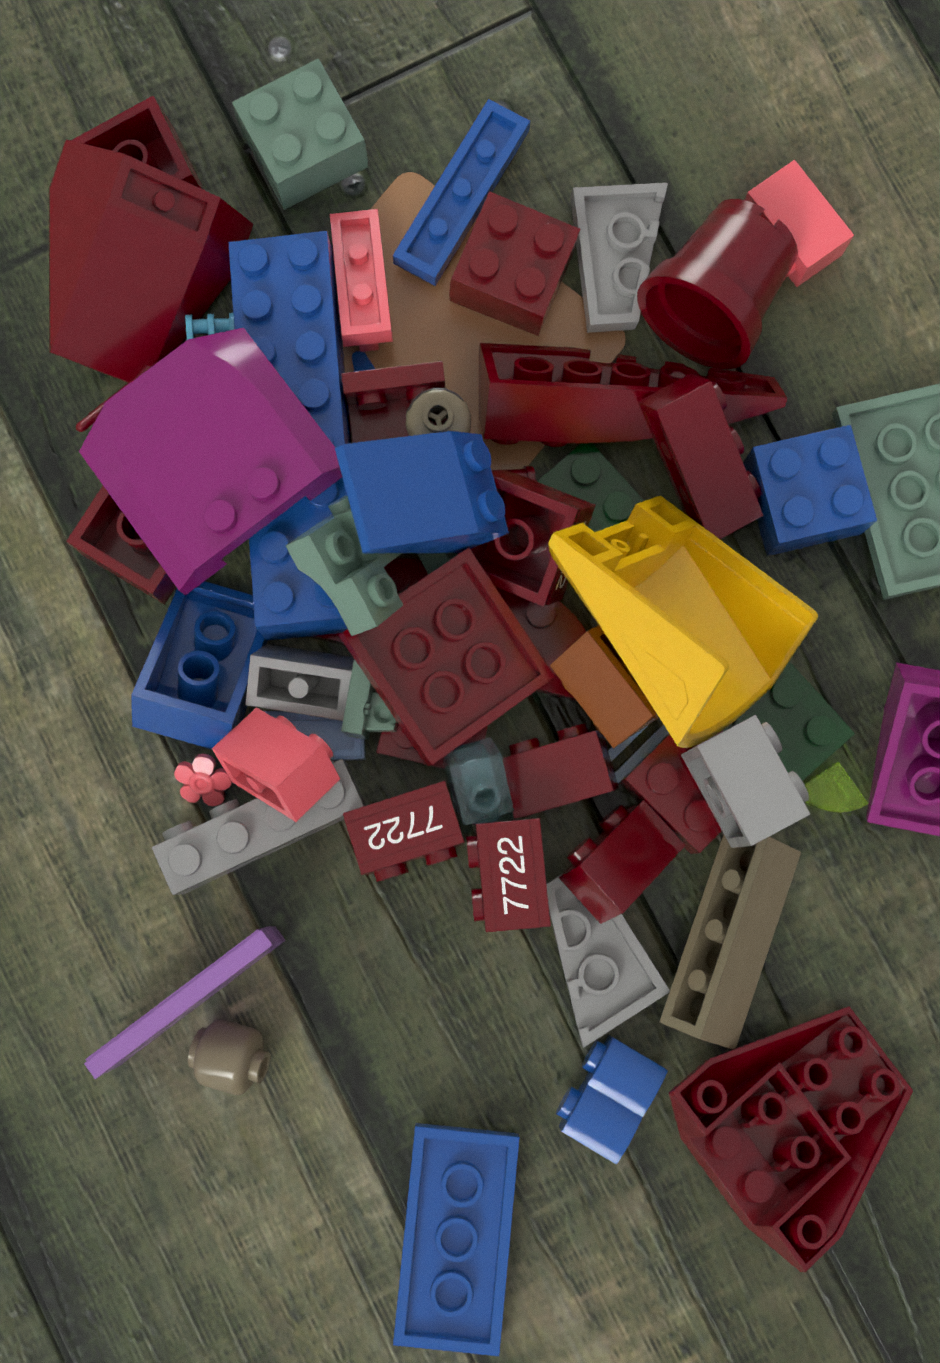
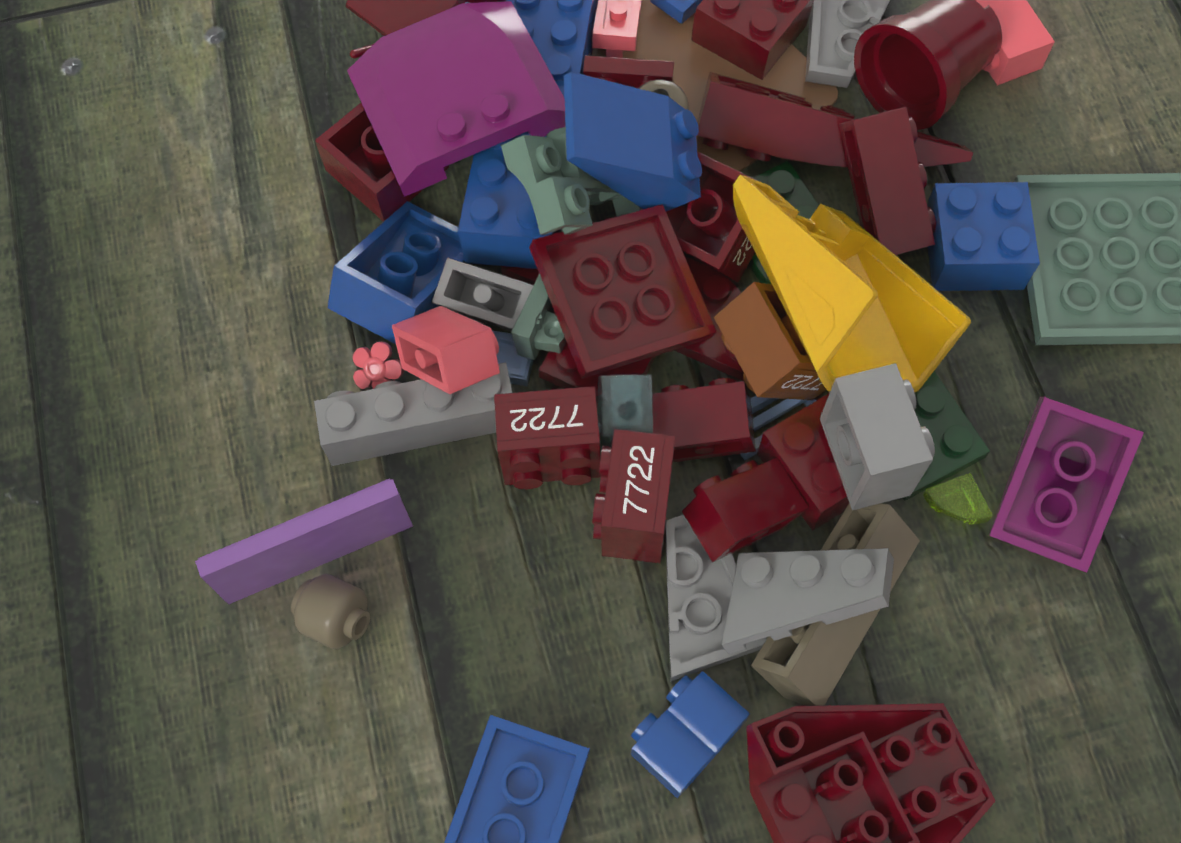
camera: 15 degrees right, 15 degrees down
none -> light grey wing [722,548,894,654]

